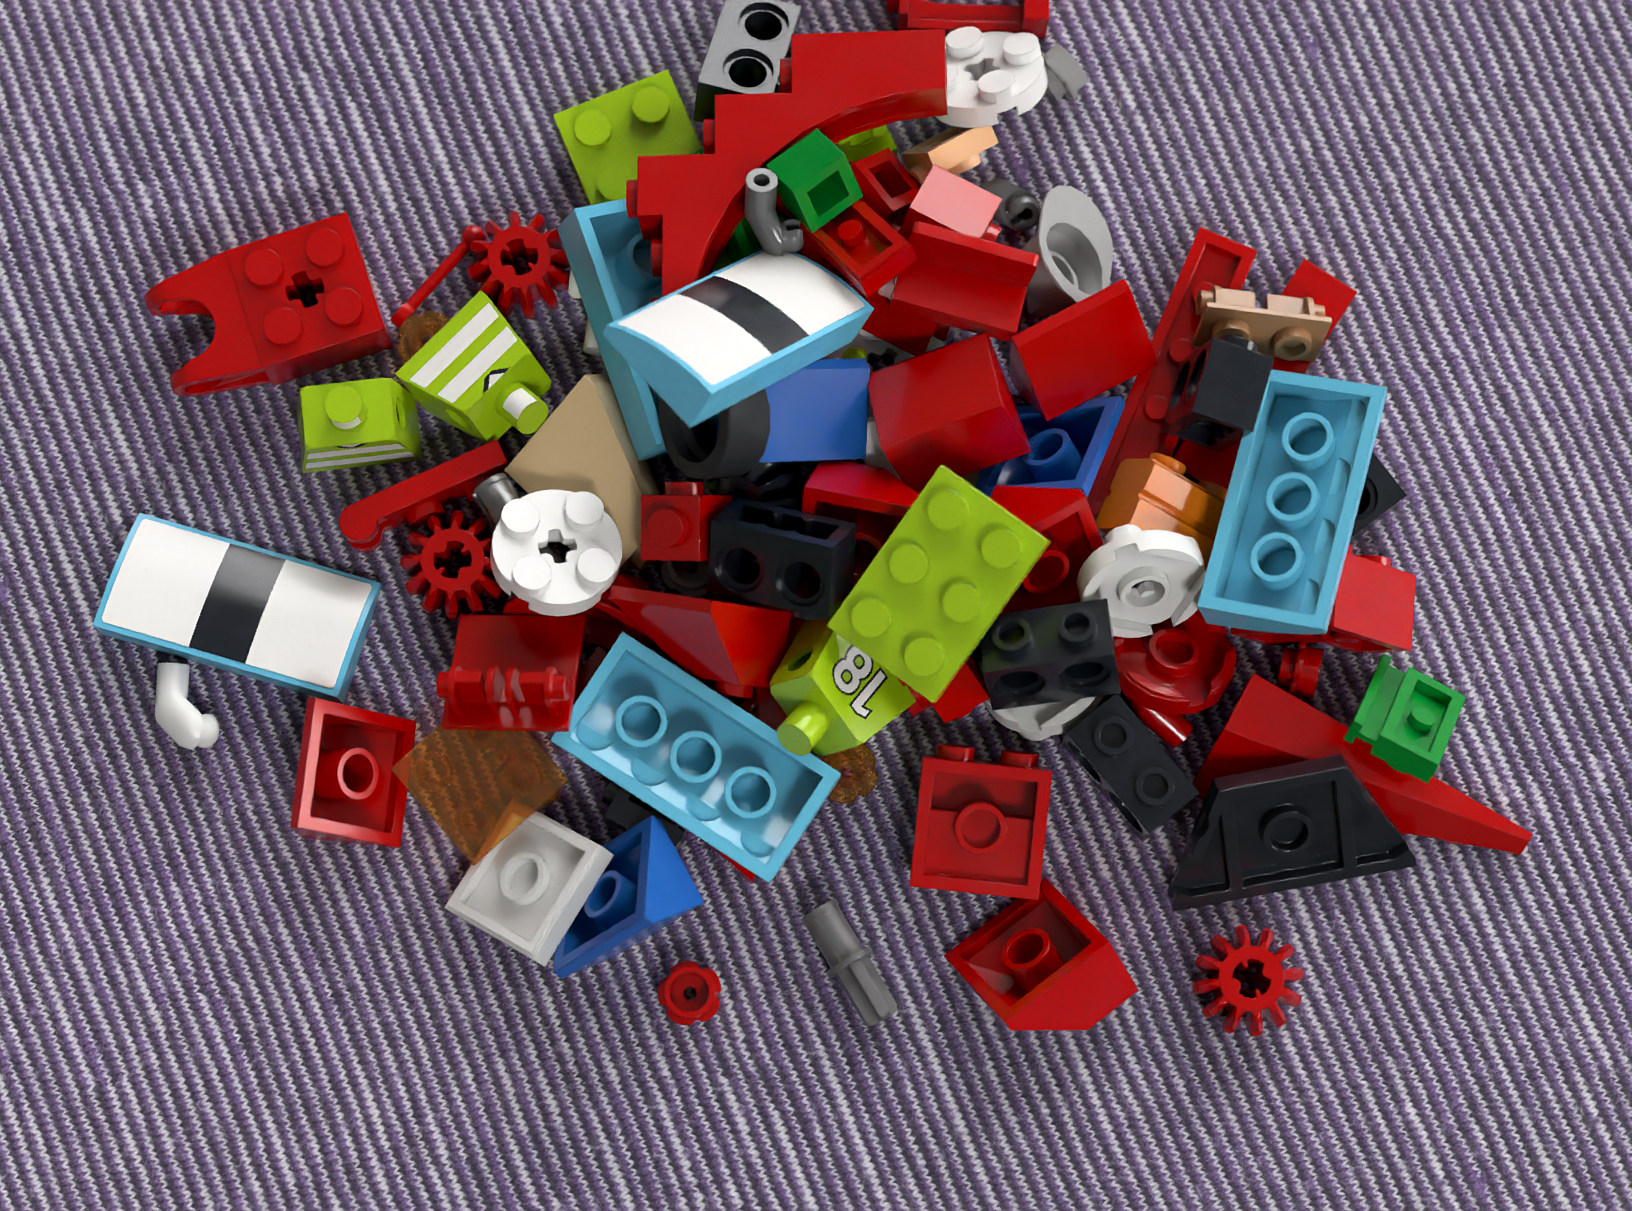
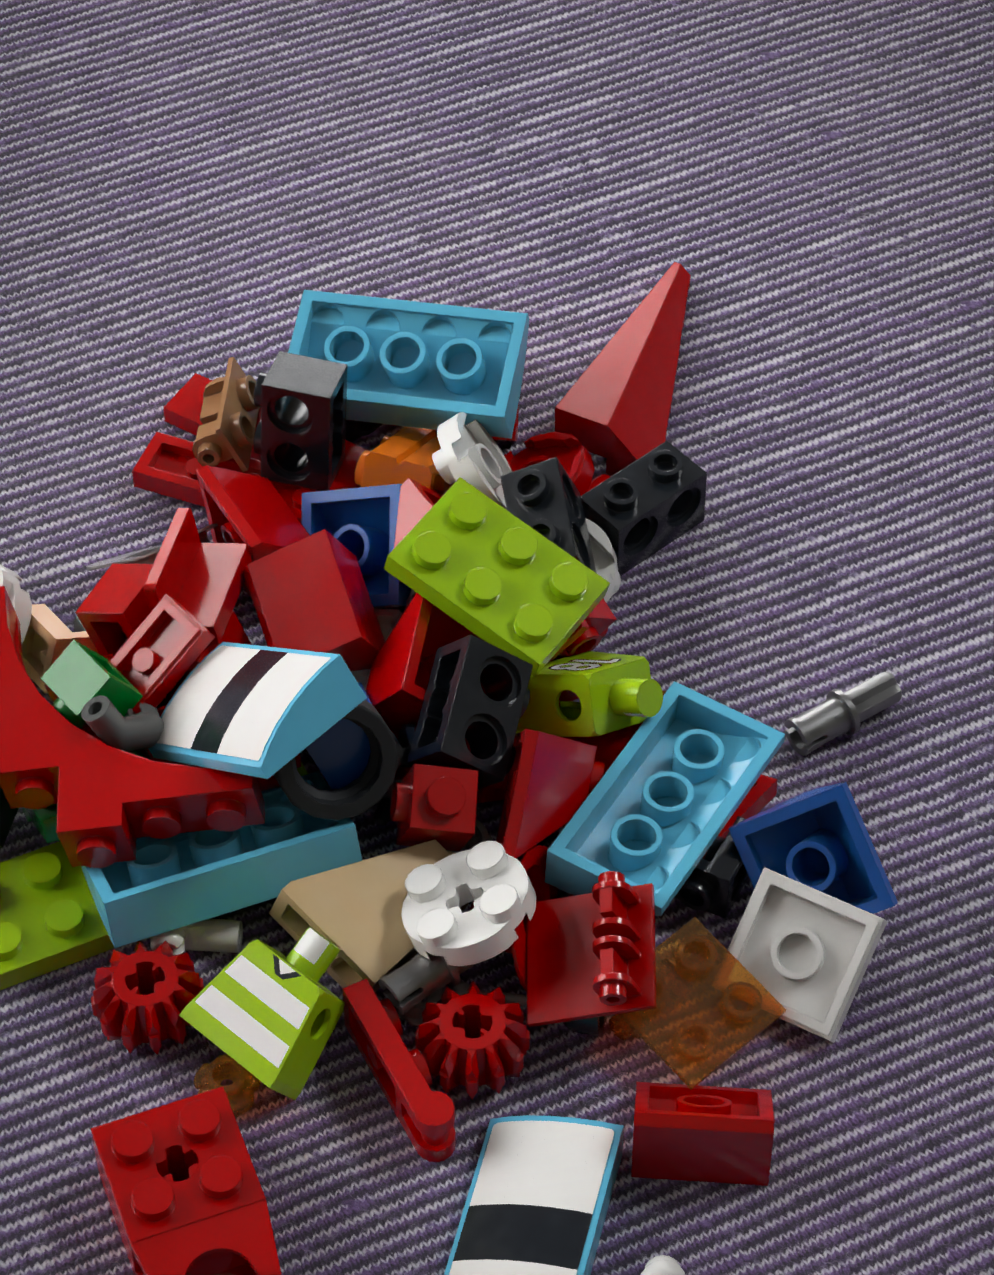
camera: 90 degrees left, 30 degrees down
lime torso [296,378,422,473] -> none
red hinge [390,225,486,328] -> none
red plate [658,961,721,1026] -> none
red plate [909,743,1052,900] -> none
red slope [944,878,1138,1031] -> none
black wing [1167,754,1417,912] -> none
red gear [1192,925,1304,1037] -> none
red plate [1277,641,1324,699] -> none
green plate [1343,653,1466,784] -> none

